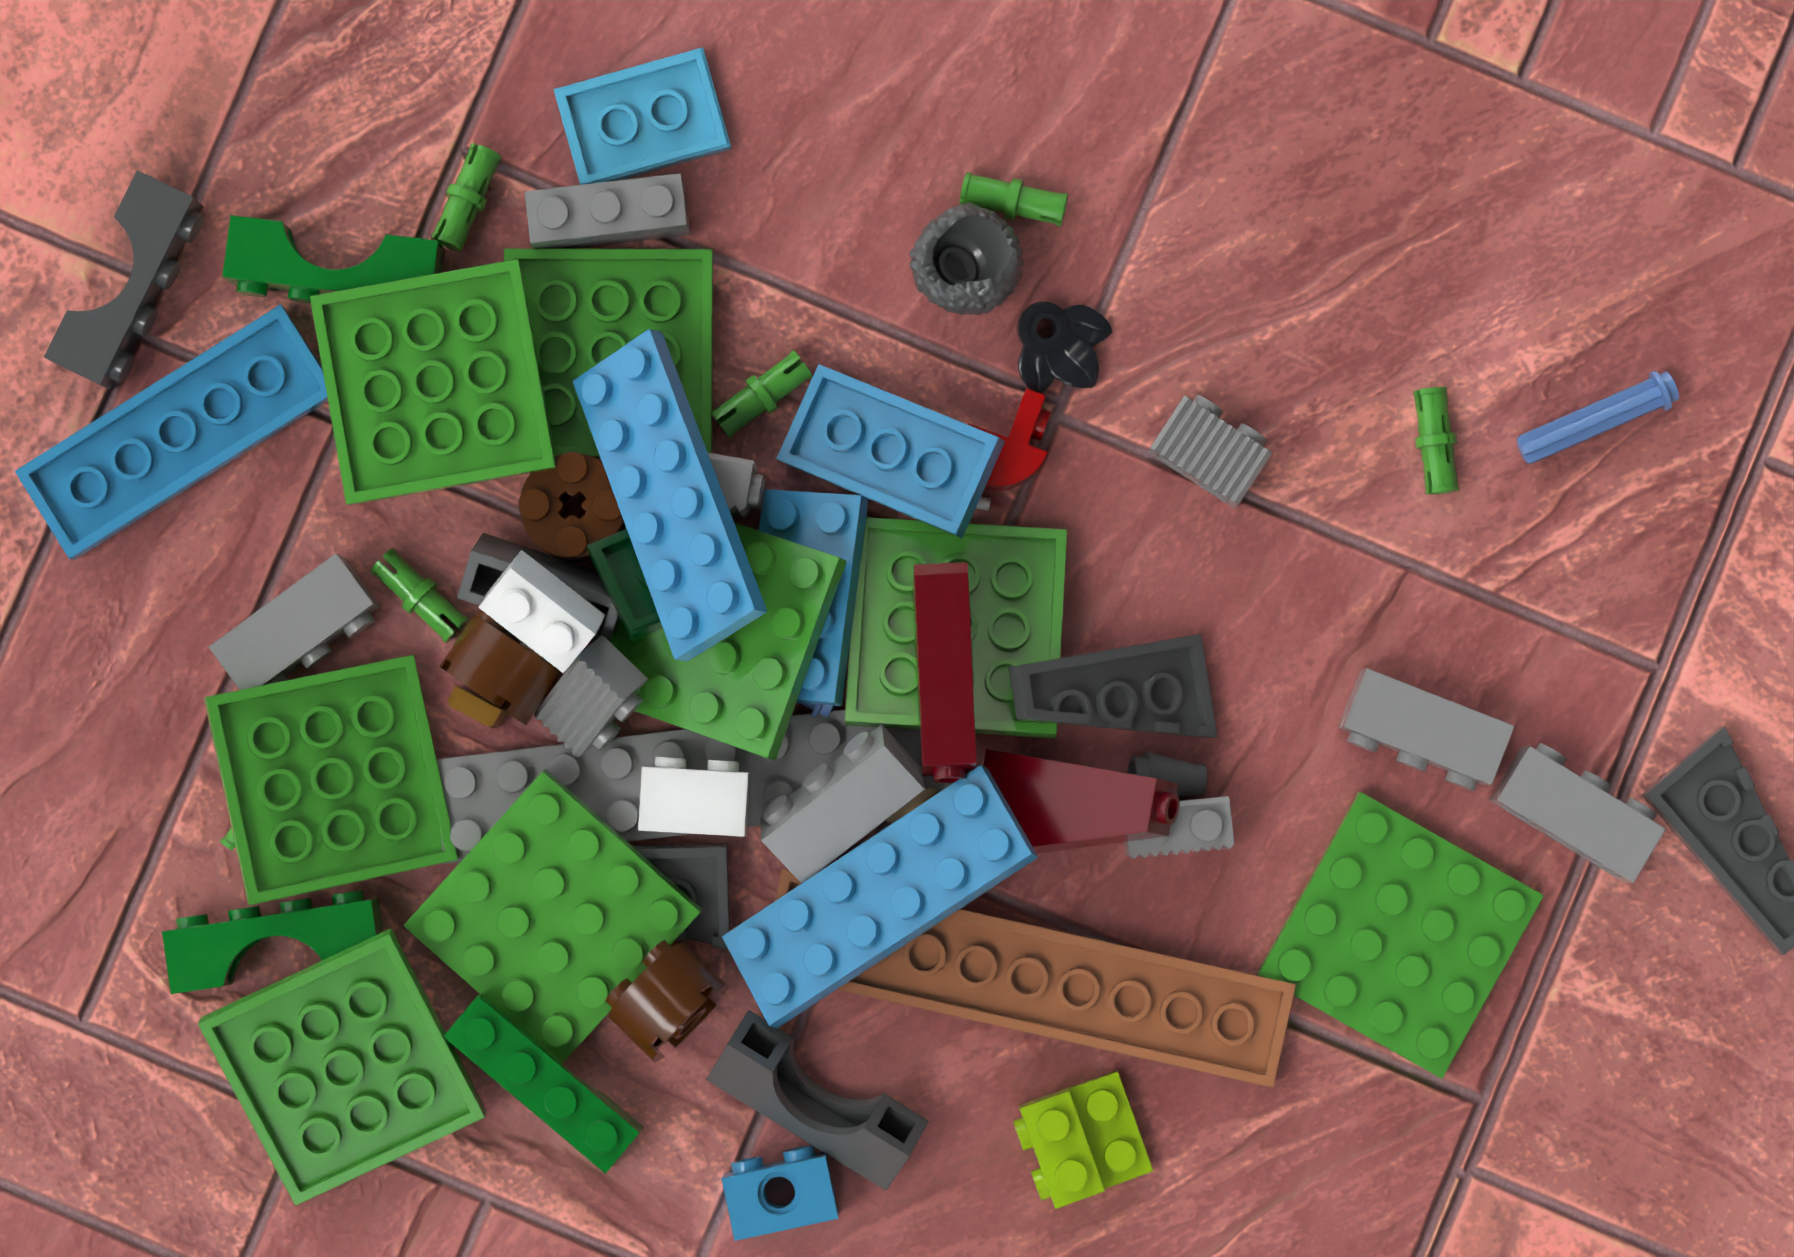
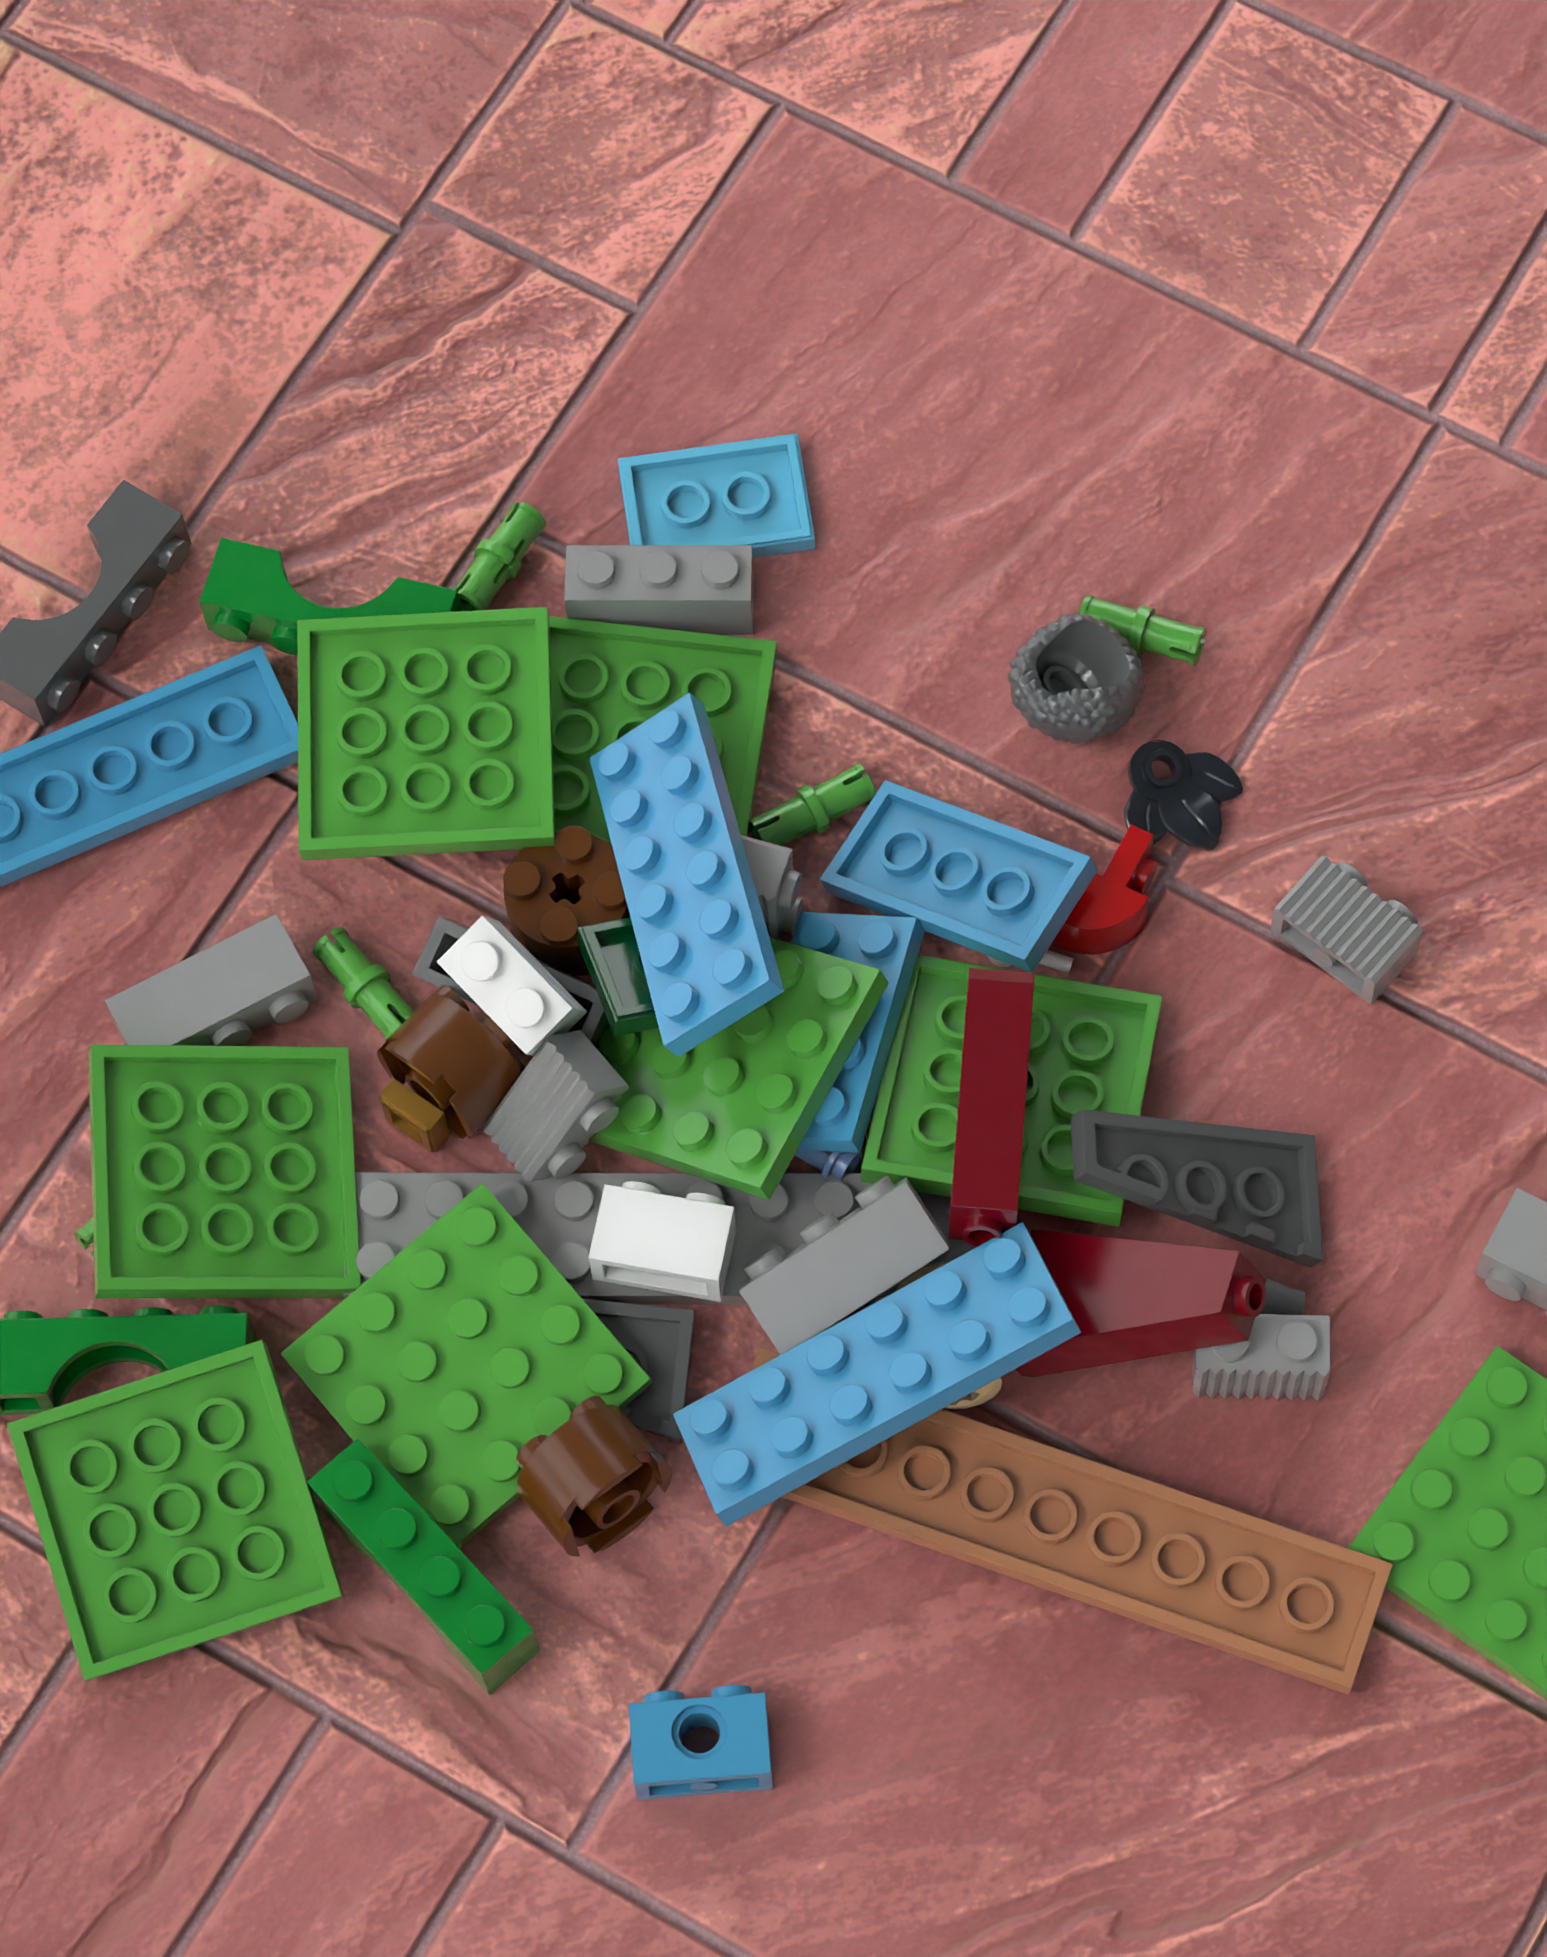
camera: 10 degrees right, 20 degrees down
dark grey arch [706,1010,929,1191] -> none
lime plate [1013,1070,1153,1209] -> none

